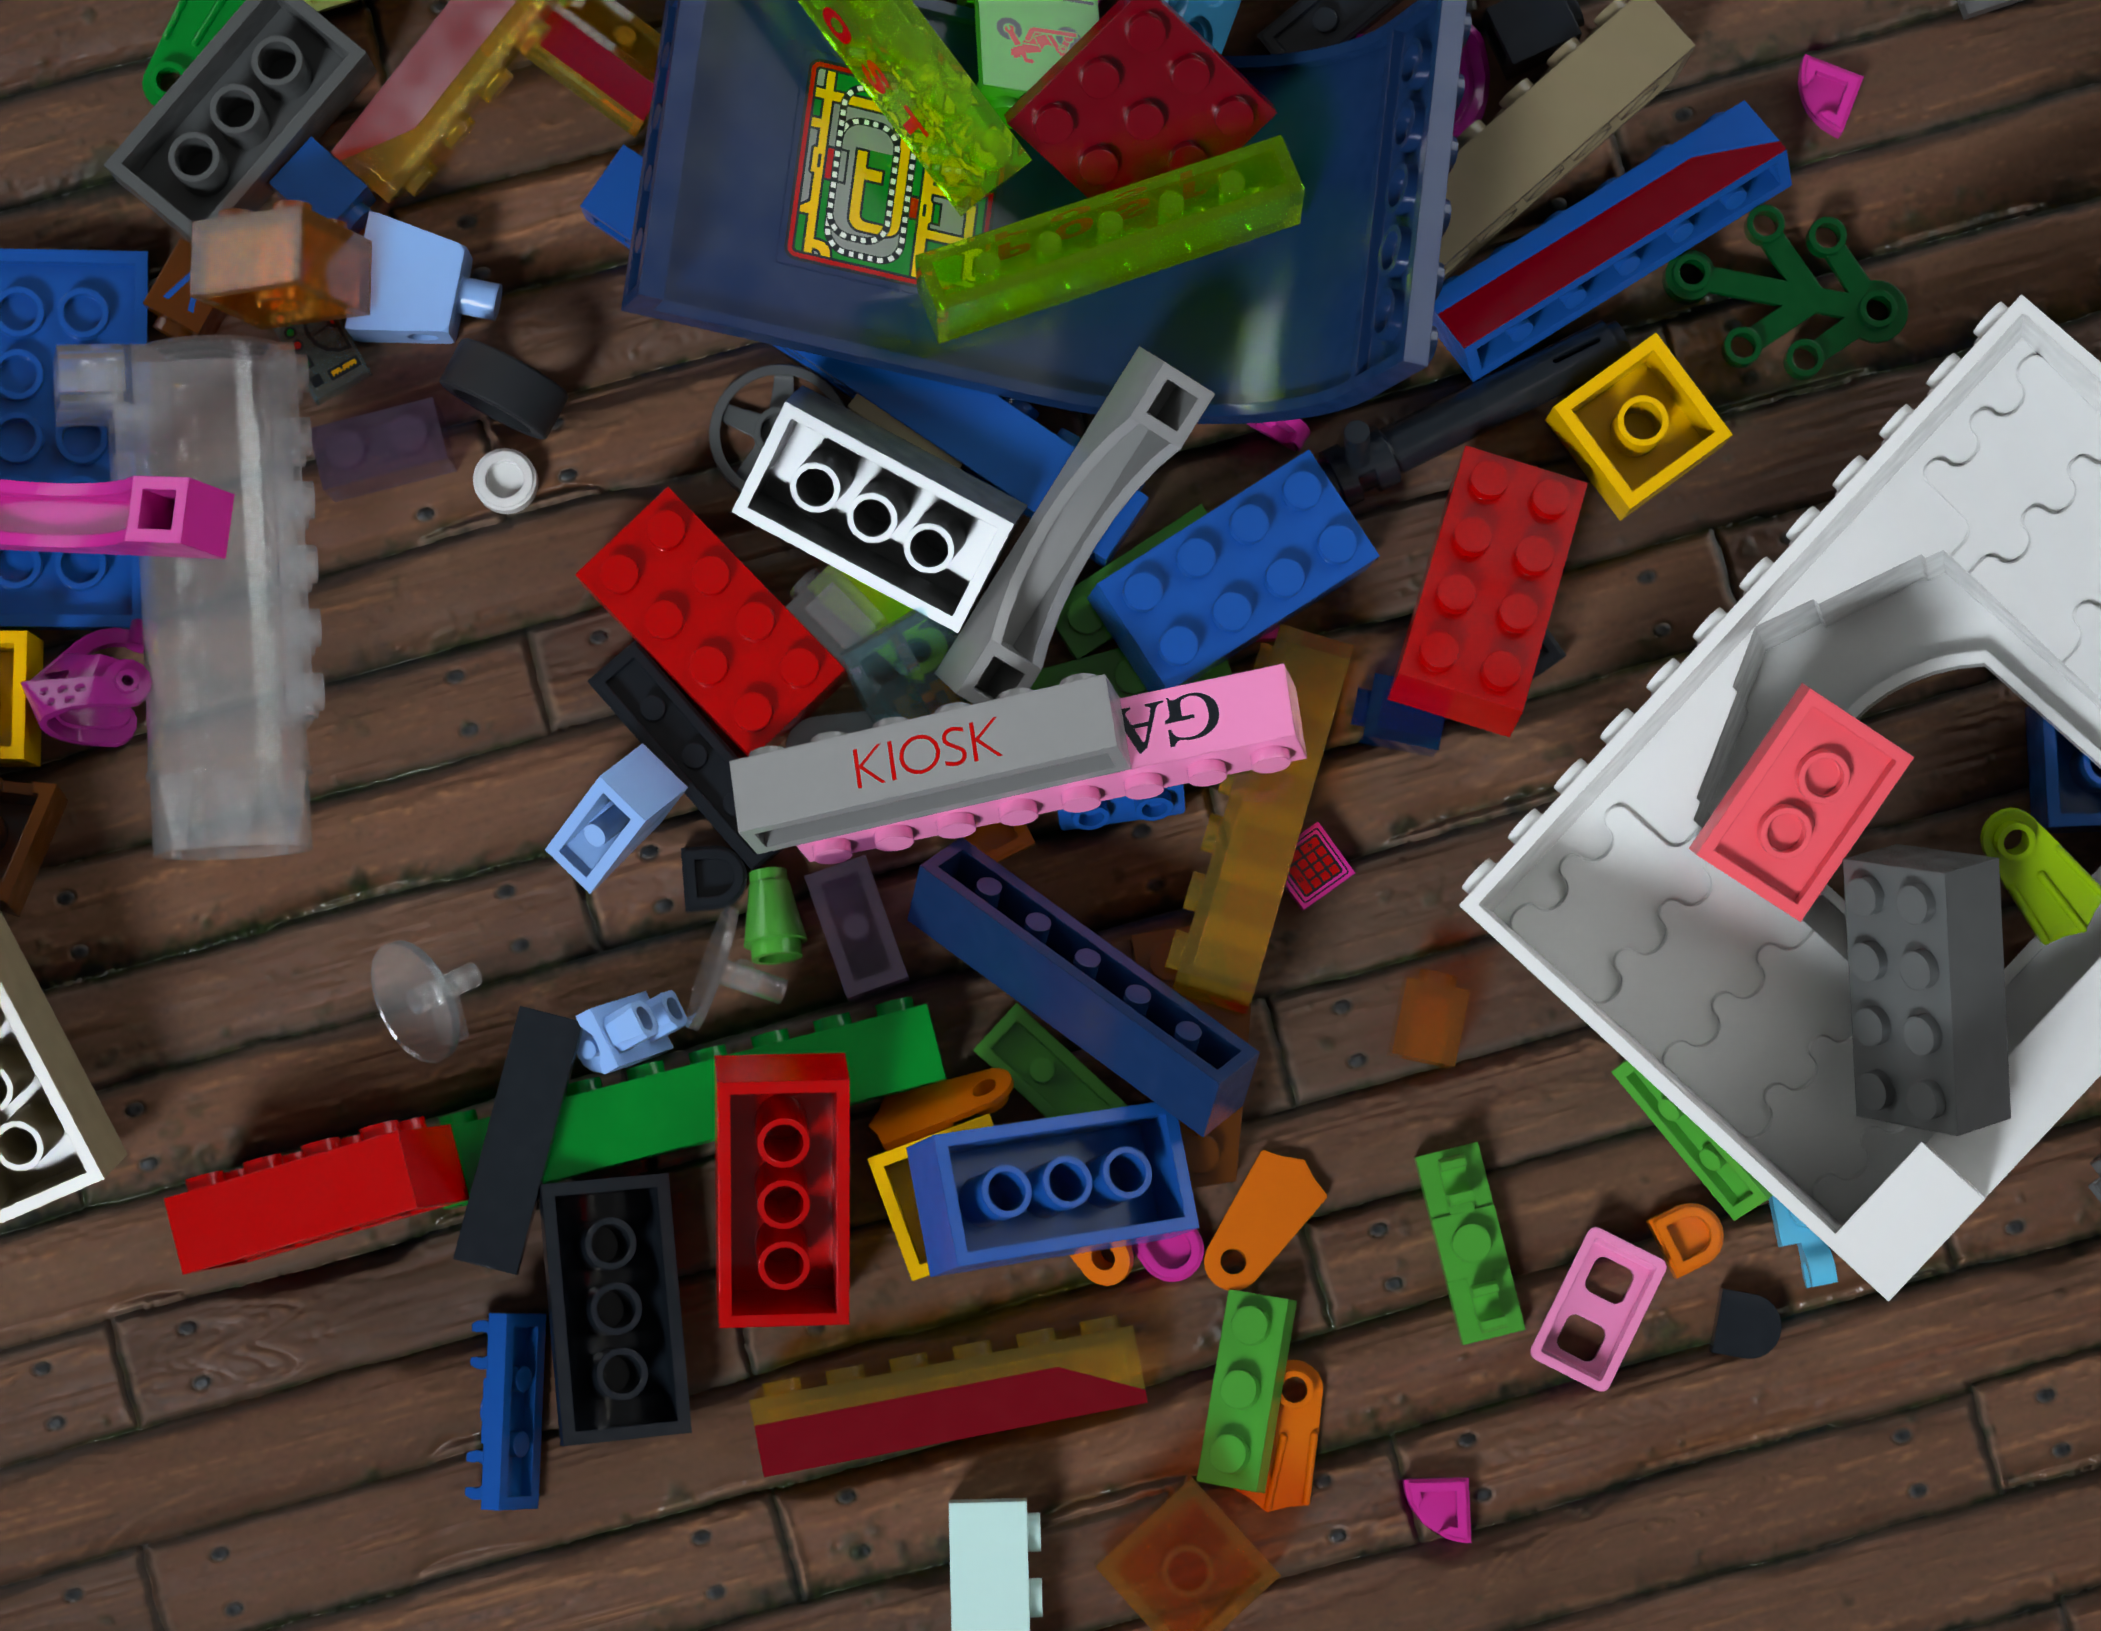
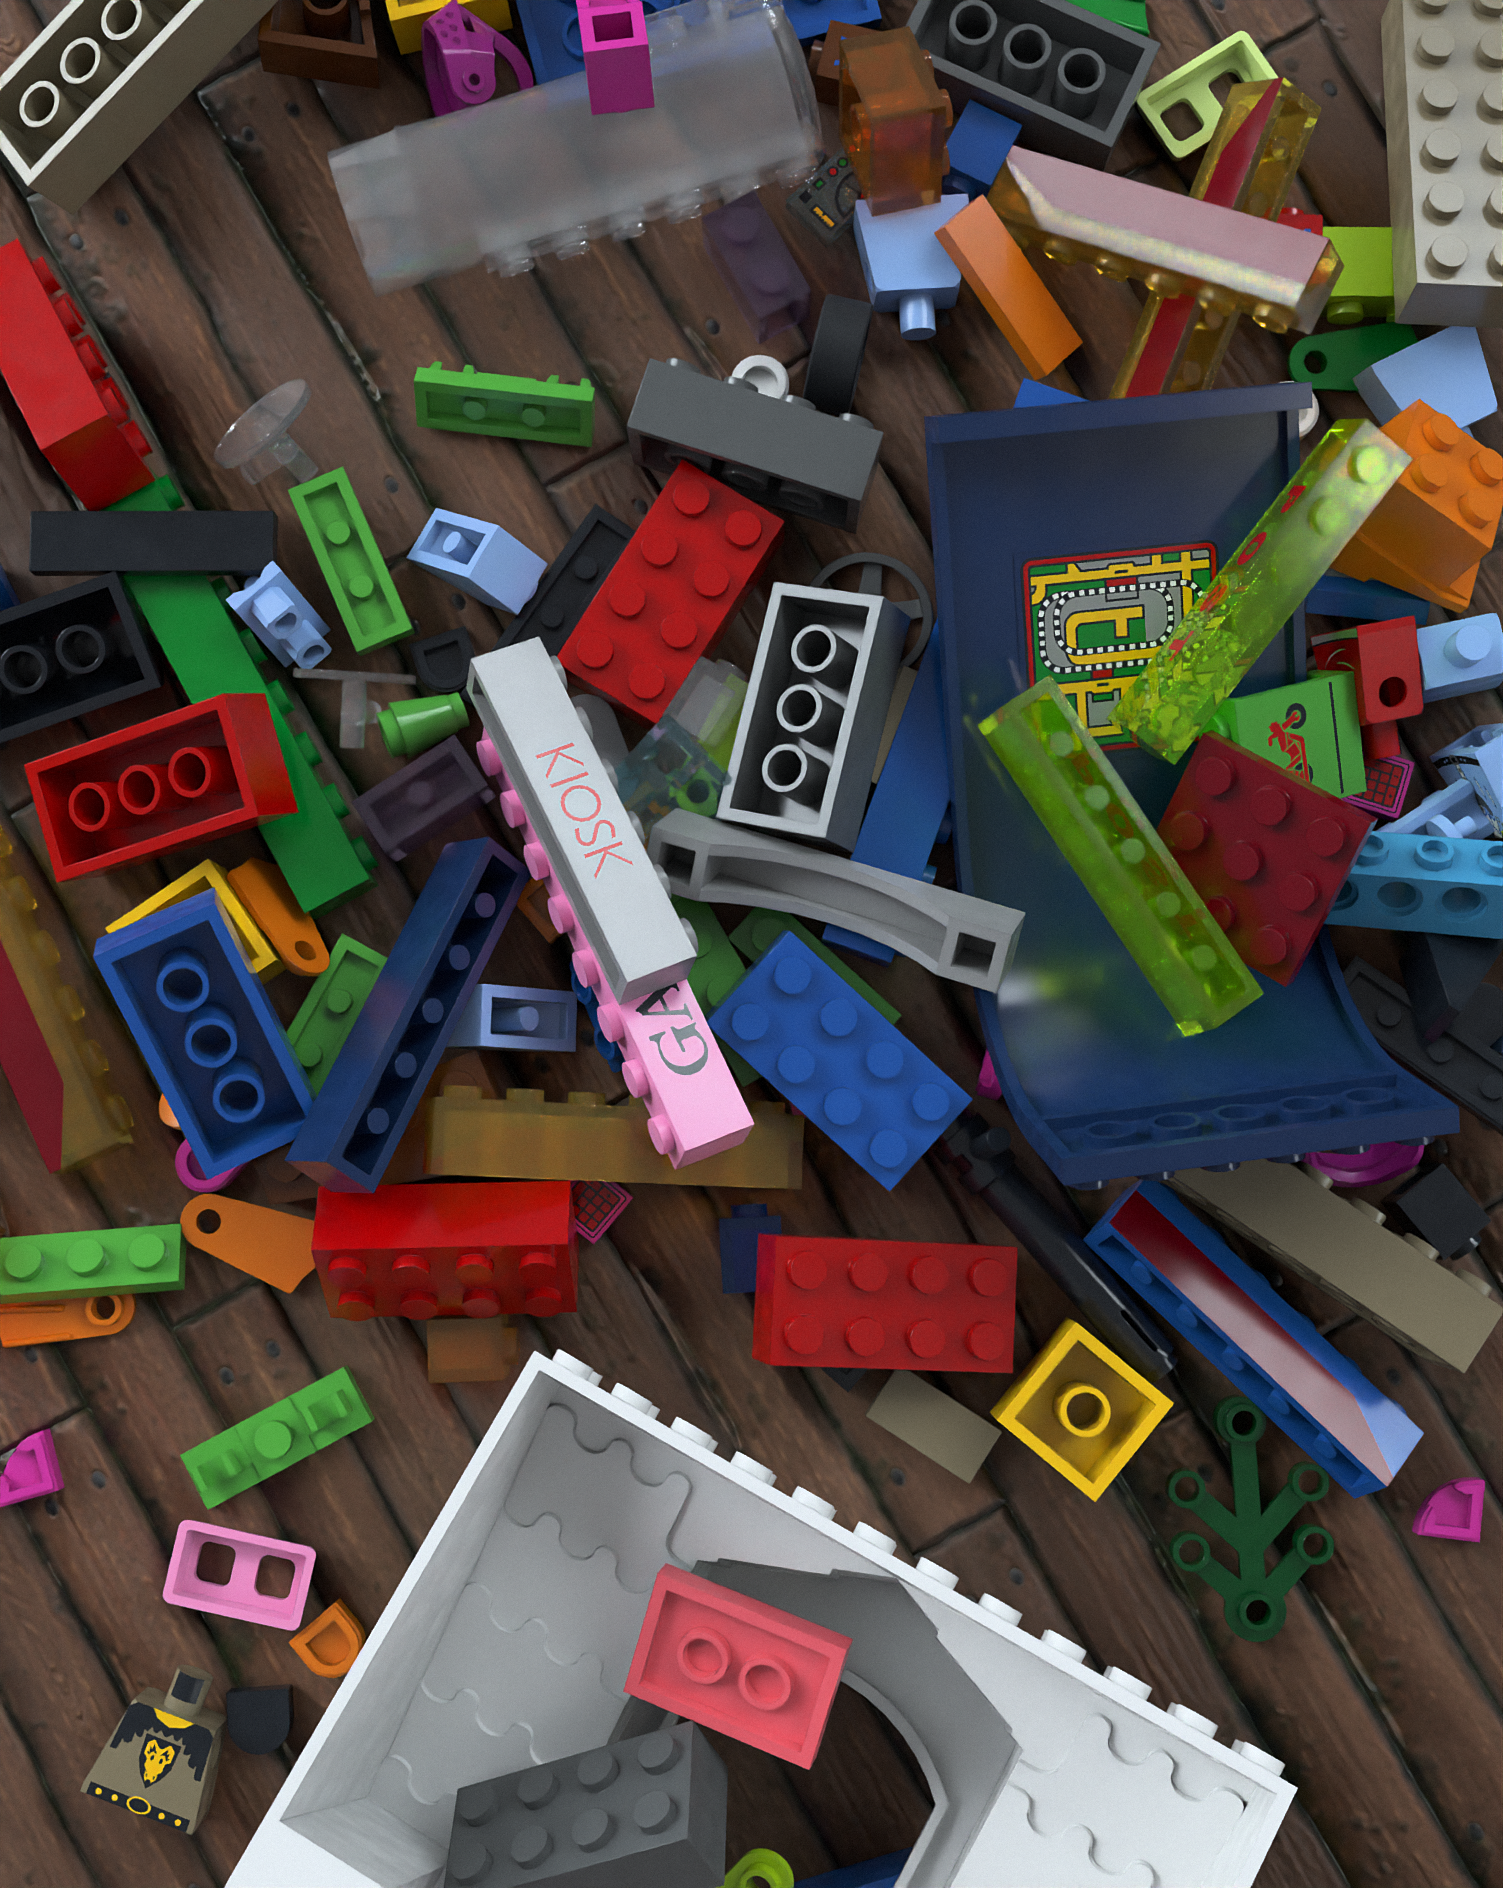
camera: 80 degrees right, 0 degrees up
none -> torso [80,1665,227,1835]
none -> bright green plate [288,467,415,656]
none -> red brick [311,1181,579,1321]
none -> bright green plate [414,361,595,447]
none -> light blue slope [446,984,577,1052]
none -> dark grey brick [626,358,884,534]
none -> dark tan tile [865,1369,1002,1484]
none -> orange tile [934,194,1083,381]

